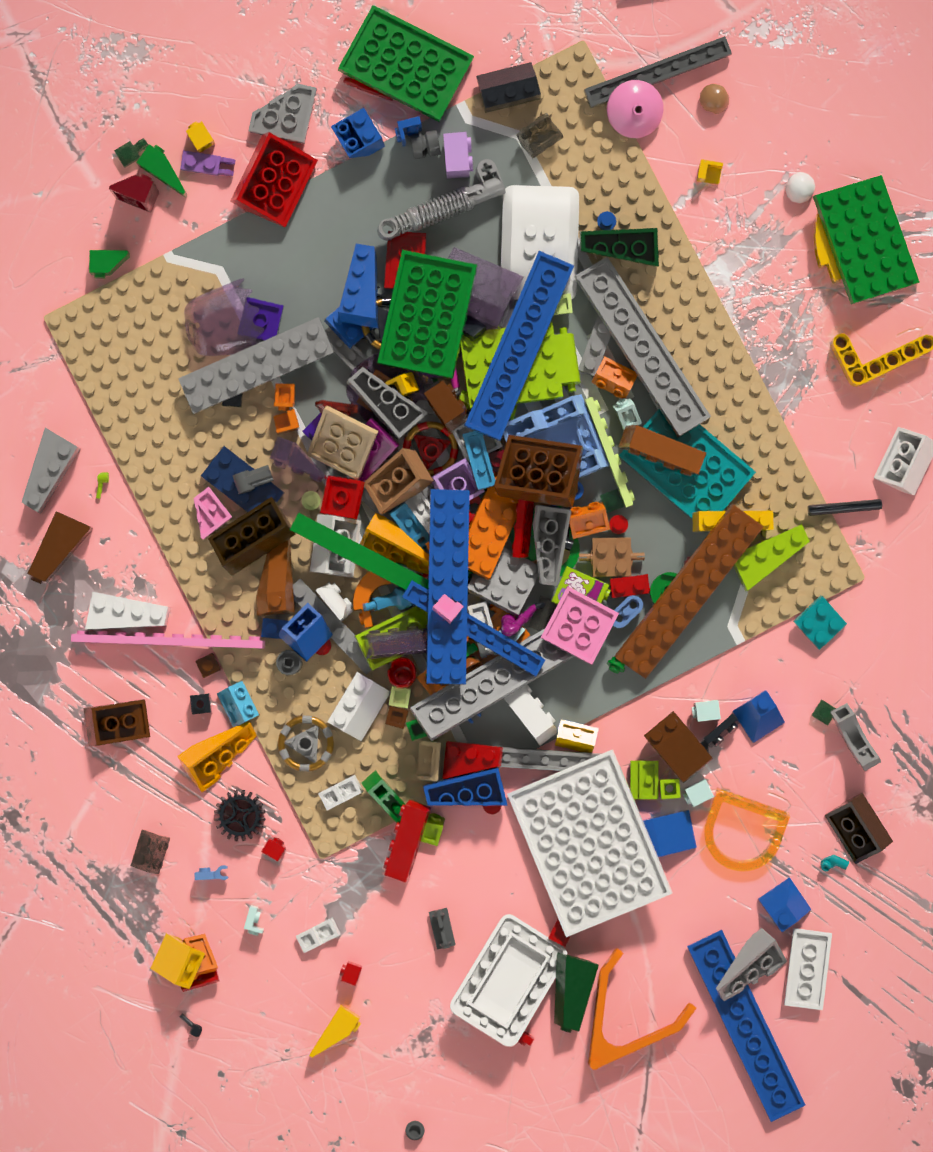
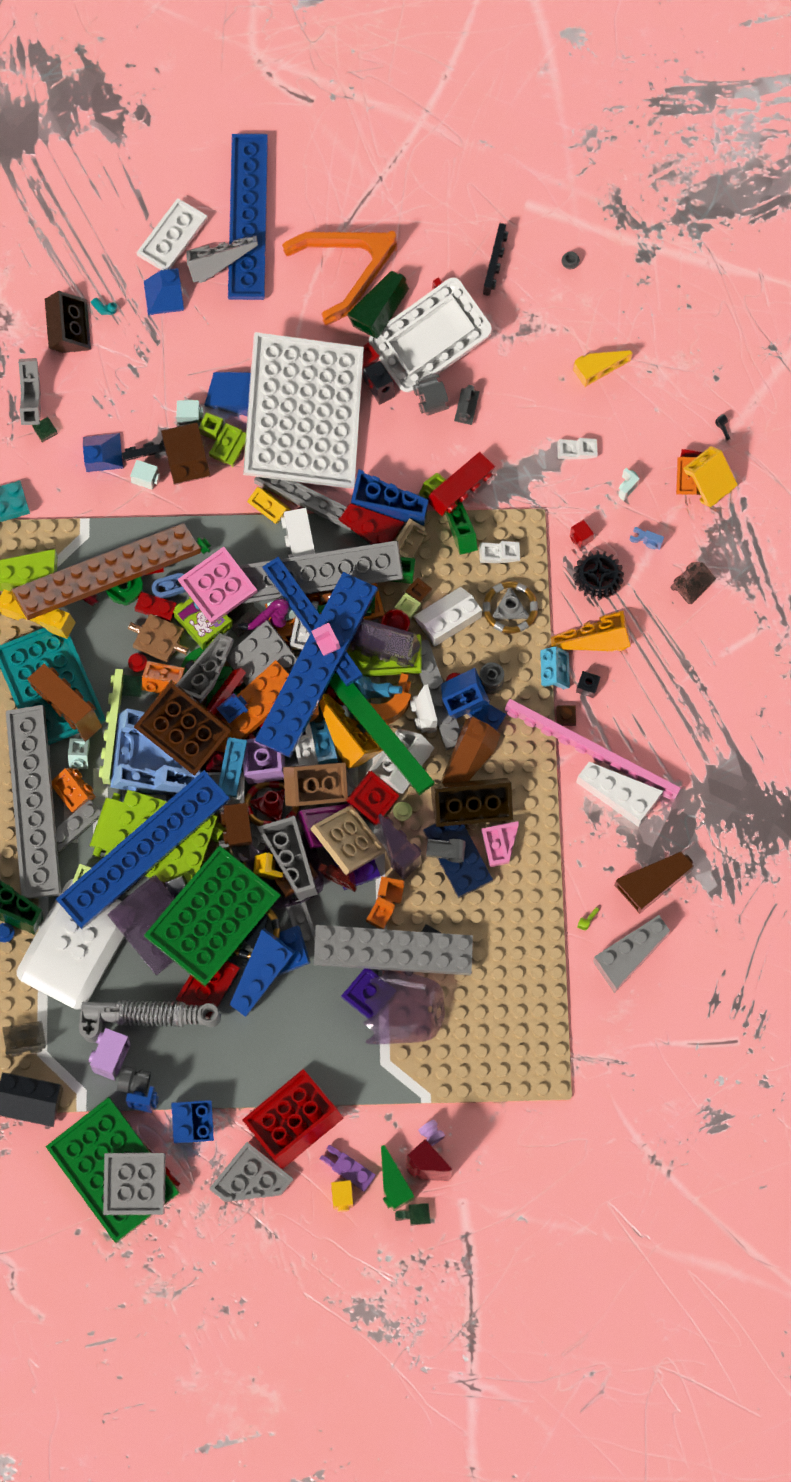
camera: 160 degrees left, 15 degrees down
reddish brown slope [83,699,151,746] -> none
green slope [89,250,130,279] -> none
red plate [339,961,363,986] -> none
clear yellow window [704,787,790,871] -> none
none -> light grey plate [103,1153,166,1215]
none -> blue bracket [217,693,248,723]
none -> black torso [362,361,395,405]
none -> dark grey brick [413,374,449,416]
none -> lavender wheel [418,1119,446,1146]
none -> black plate [483,223,509,296]

